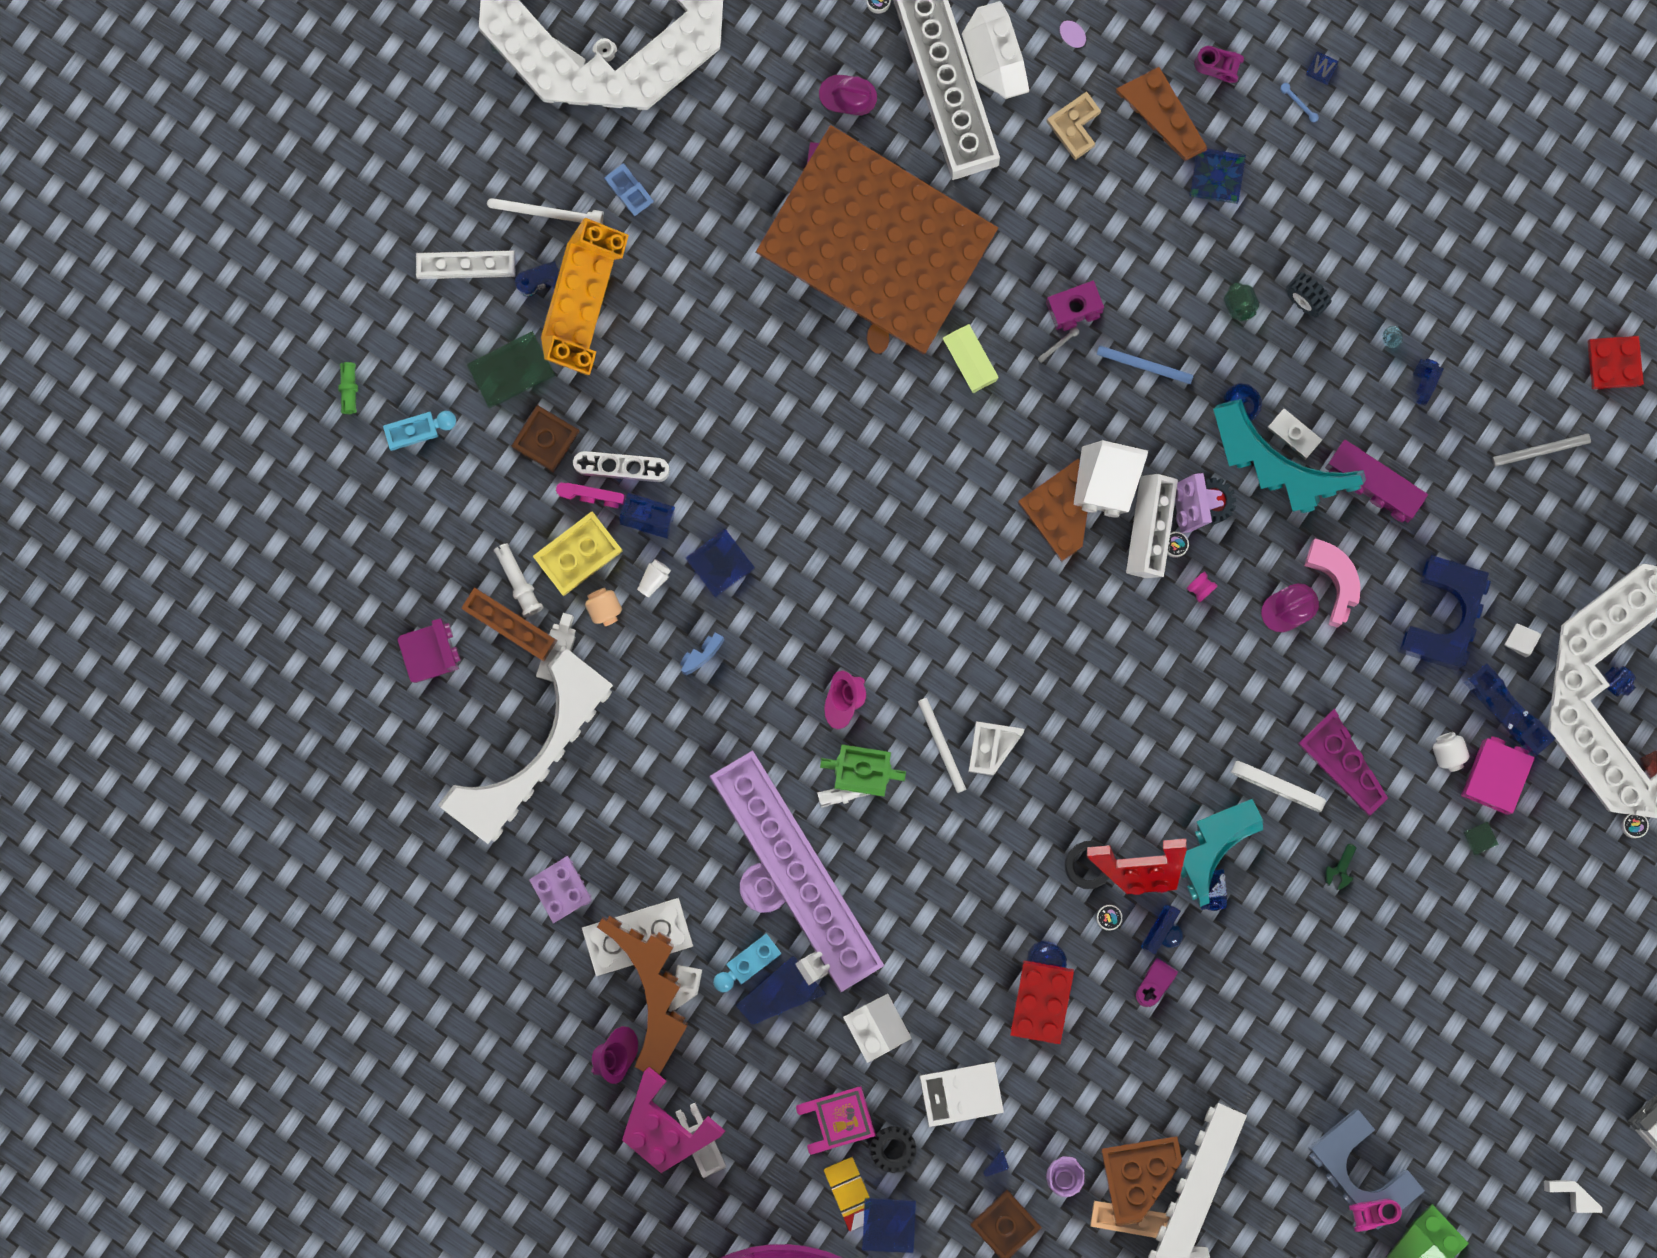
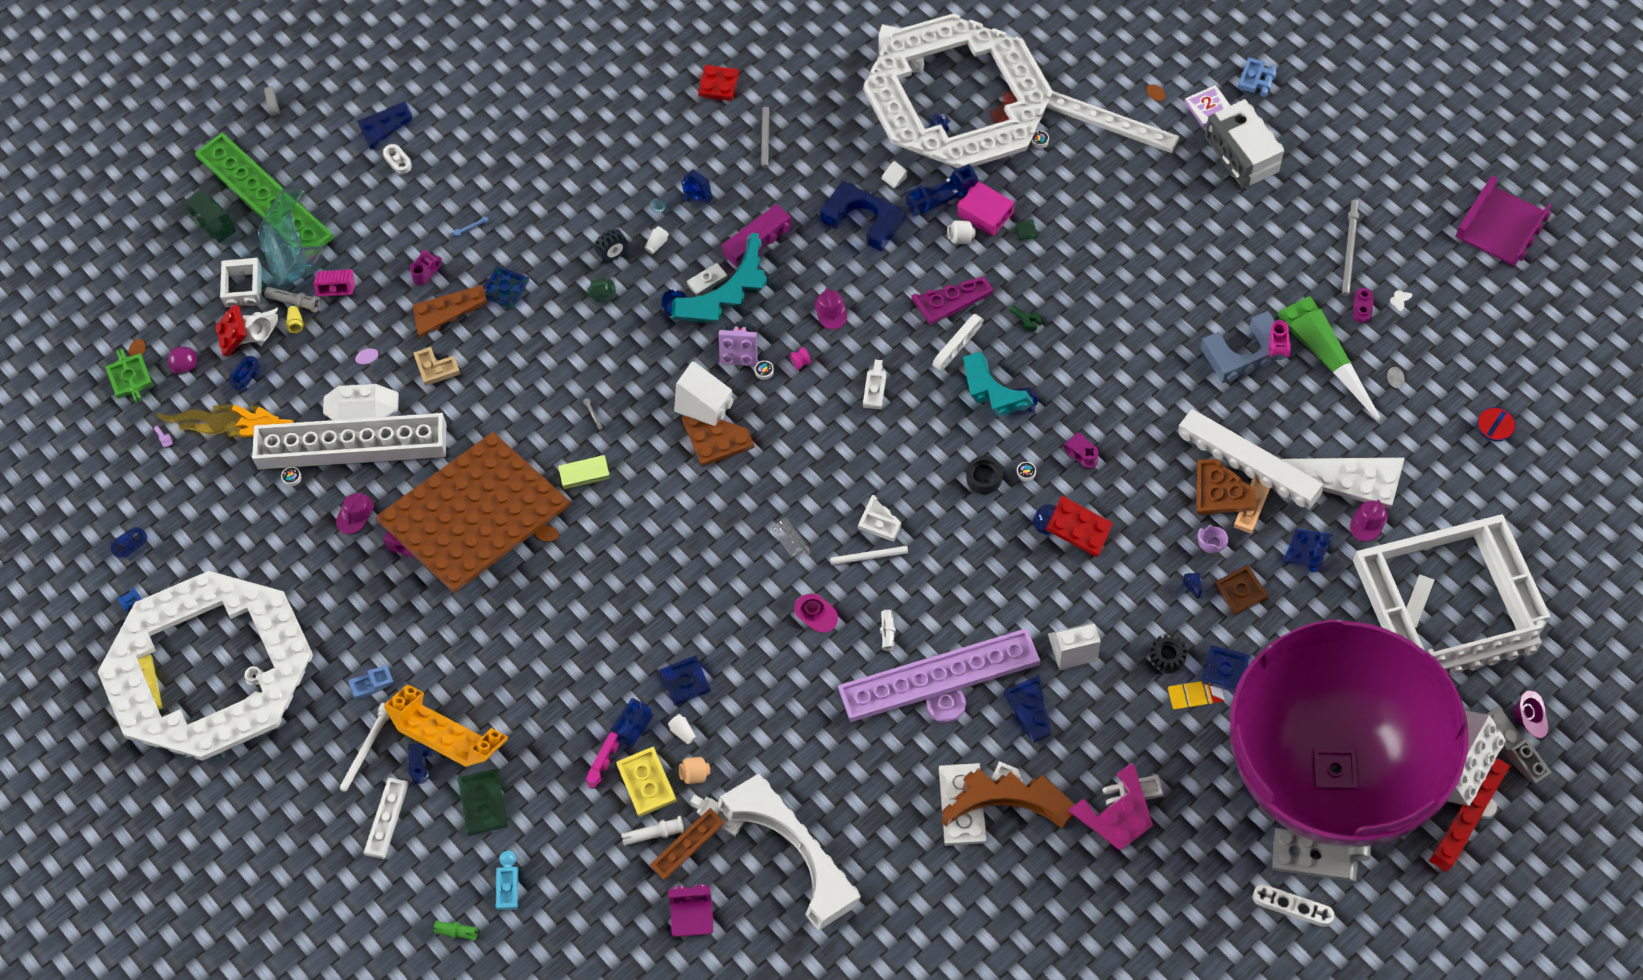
camera: 75 degrees left, 20 degrees down
reddish brown tile [511,405,580,473] -> none
lavender hinge [529,856,592,923] -> none
white beam [573,451,670,482] -> none
magenta piece [591,1026,638,1084] -> none
medium blue slope [680,632,725,675] -> none
medium azure plate [713,933,782,992] -> none
white tile [796,951,830,985] -> none
dark pink flag [796,1086,876,1155] -> none
bright green plate [820,745,906,797] -> none
white slope [920,1062,1004,1127] -> none
magenta brick [1046,280,1104,331] -> none
red wing [1087,839,1187,895] -> none
medium blue bar [1096,345,1193,384] -> none
white brick [1126,474,1178,578] -> none
clear blue tile [1141,905,1183,954] -> none
bright pink arch [1304,539,1360,627] -> none
clear blue tile [1306,51,1339,85] -> none
white slope [1544,1180,1602,1213] -> none
none -> white cone [644,227,669,254]
none -> clear hinge [770,517,812,561]
none -> white hinge [863,360,886,410]

